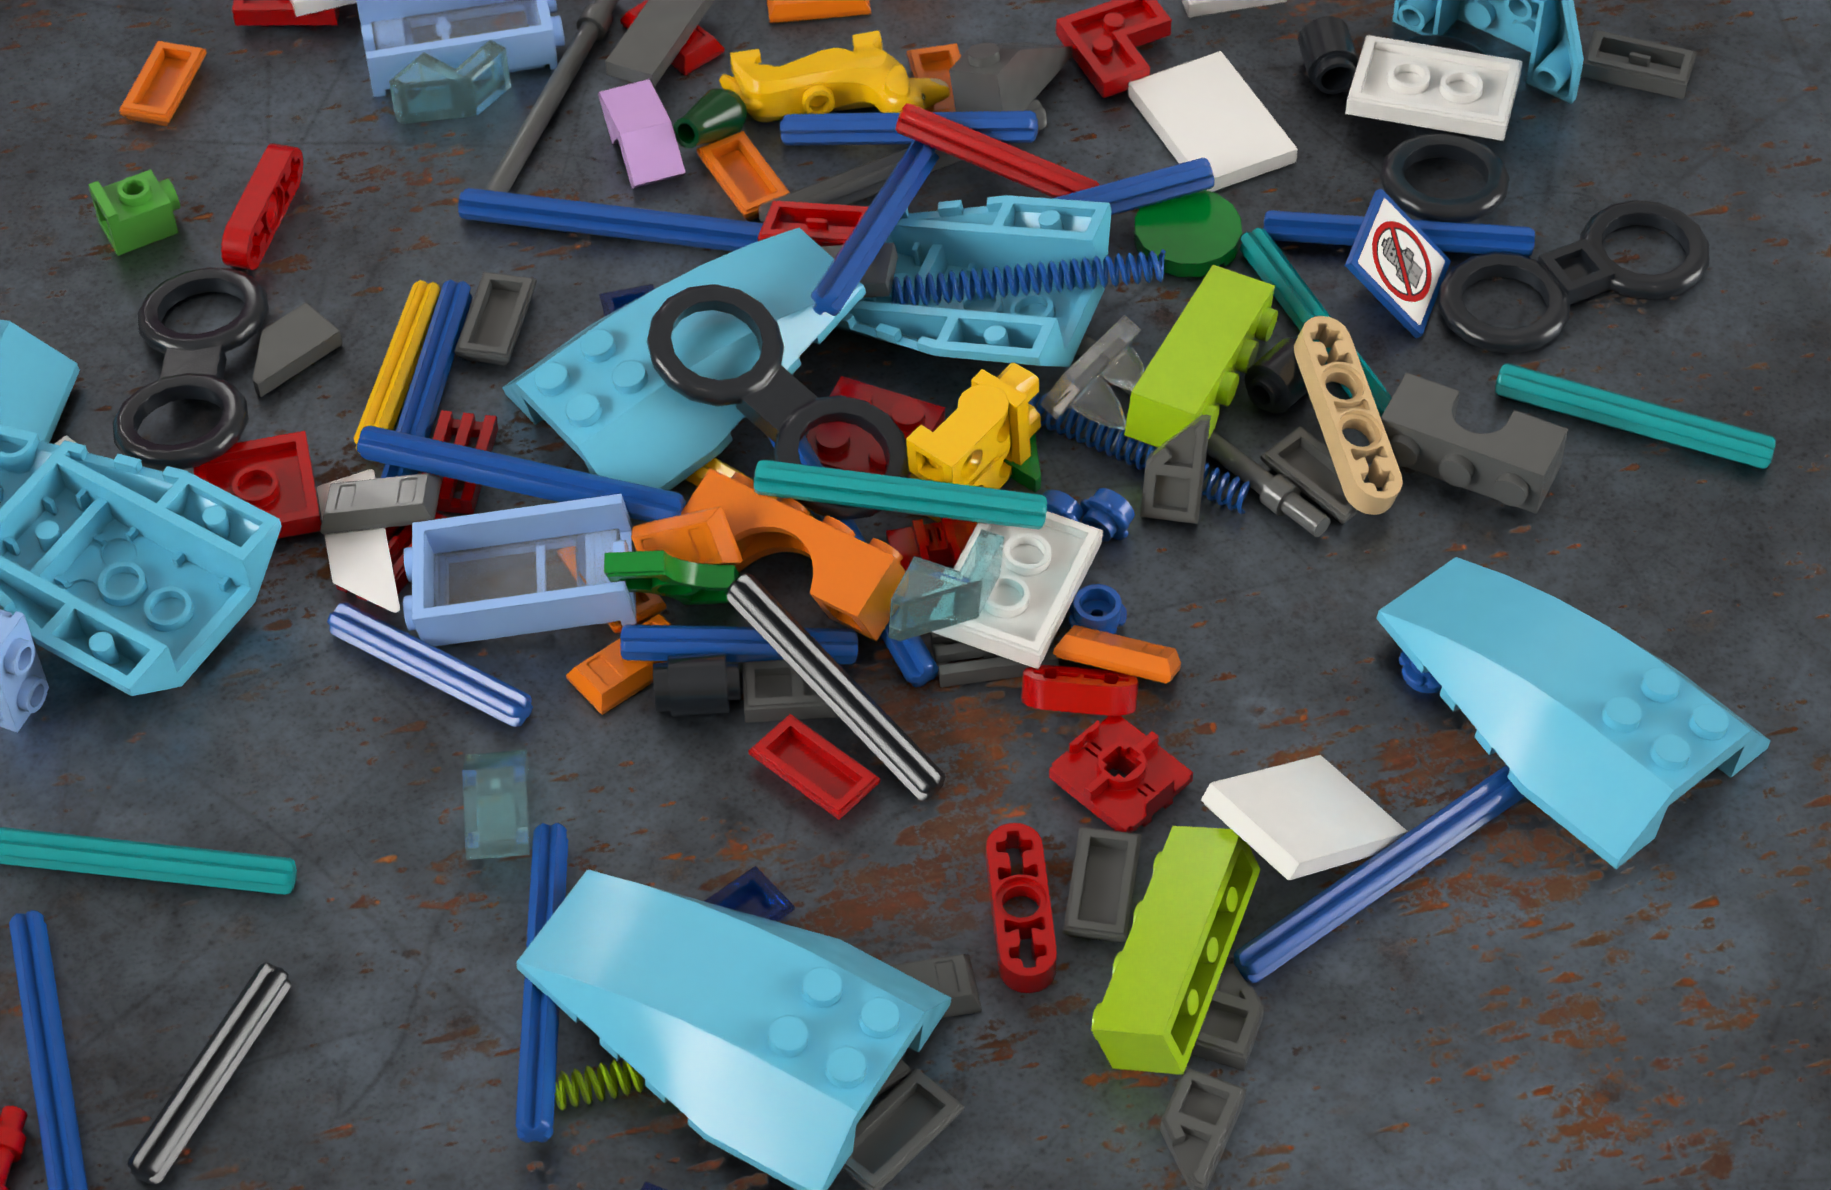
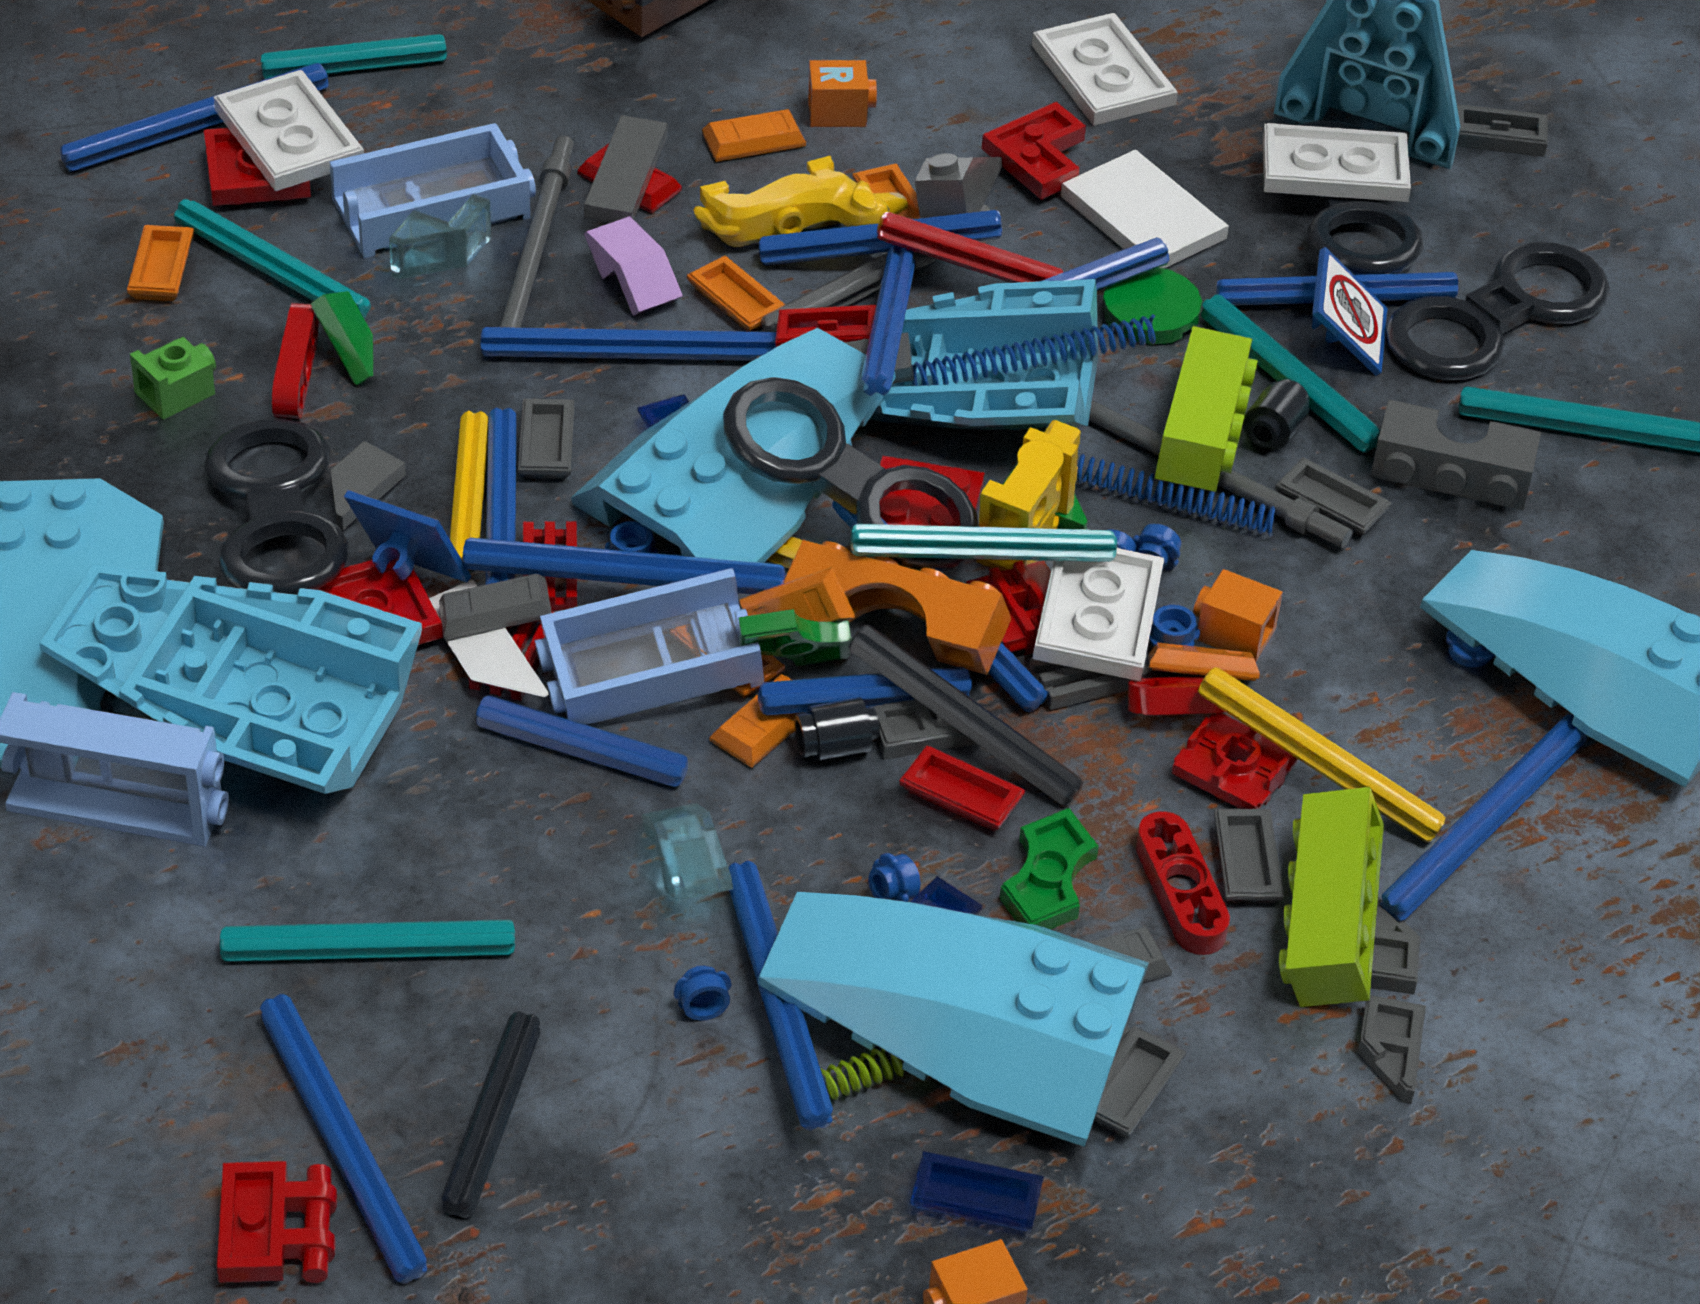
camera: 15 degrees left, 5 degrees down
dark green cone [673,88,747,149] -> none
clear light blue slope [889,529,1004,641] -> none
clear tile [1040,315,1146,430] -> none
dark grey tile [1140,414,1211,524] -> none
white tile [1201,755,1408,880] -> none
tan beam [1294,316,1403,515] -> none
black brick [1298,16,1359,94] -> none
none -> teal axle [174,199,371,319]
none -> green tile [311,291,373,385]
none -> blue piece [344,490,471,583]
none -> blue plate [605,521,658,554]
none -> blue plate [673,966,732,1021]
none -> blue plate [868,853,921,902]
none -> green tile [999,808,1099,930]
none -> orange brick [1193,569,1283,662]
none -> yellow axle [1198,667,1446,843]

